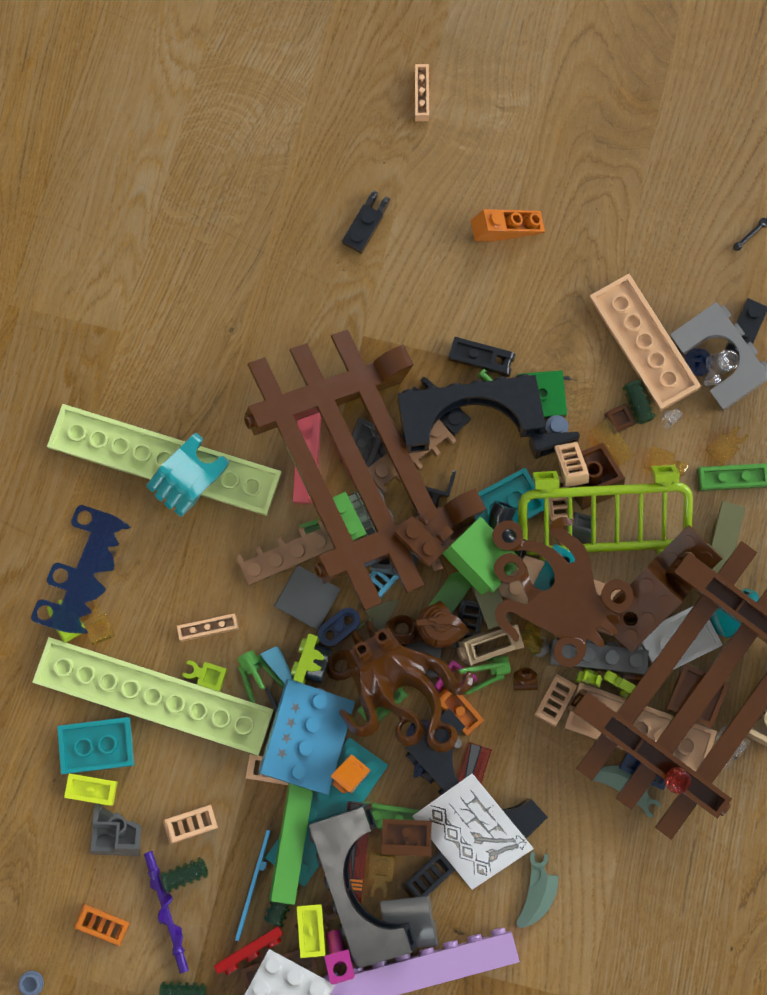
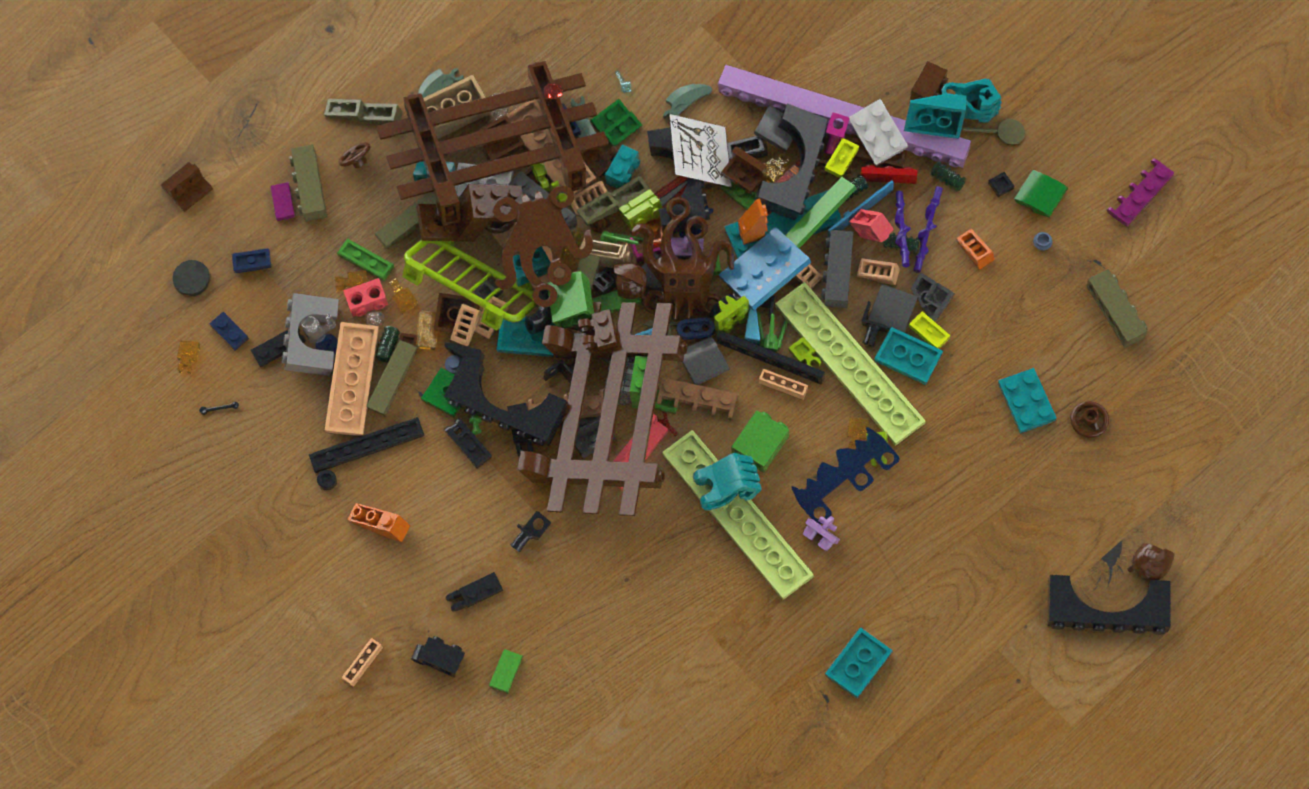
camera: 140 degrees left, 10 degrees down
none -> black tile [309,417,424,473]
none -> black tile [317,470,337,490]
none -> coral brick [343,278,388,317]
none -> olive slope [366,340,418,416]
none -> black hinge [411,636,465,678]
none -> bright green tile [489,649,523,693]
none -> black bracket [510,511,551,552]
none -> olive slope [577,176,650,225]
none -> reddish brown plate [581,139,618,178]
none -> green slope [590,99,643,147]
none -> teal brick [605,144,641,189]
none -> clear light blue hand [615,71,632,93]
none -> lime brick [619,189,663,230]
none -> clear red hand [657,411,678,436]
none -> lavender hips [671,236,704,258]
none -> black tile [716,330,825,385]
none -> bright green brick [731,410,789,473]
none -> lavender hips [803,516,840,551]
none -> dark grey brick [821,230,853,308]
none -> coral brick [849,209,894,242]
none -> black bracket [862,301,887,347]
none -> dark grey slope [869,284,918,333]
none -> dark purple piece [895,191,911,268]

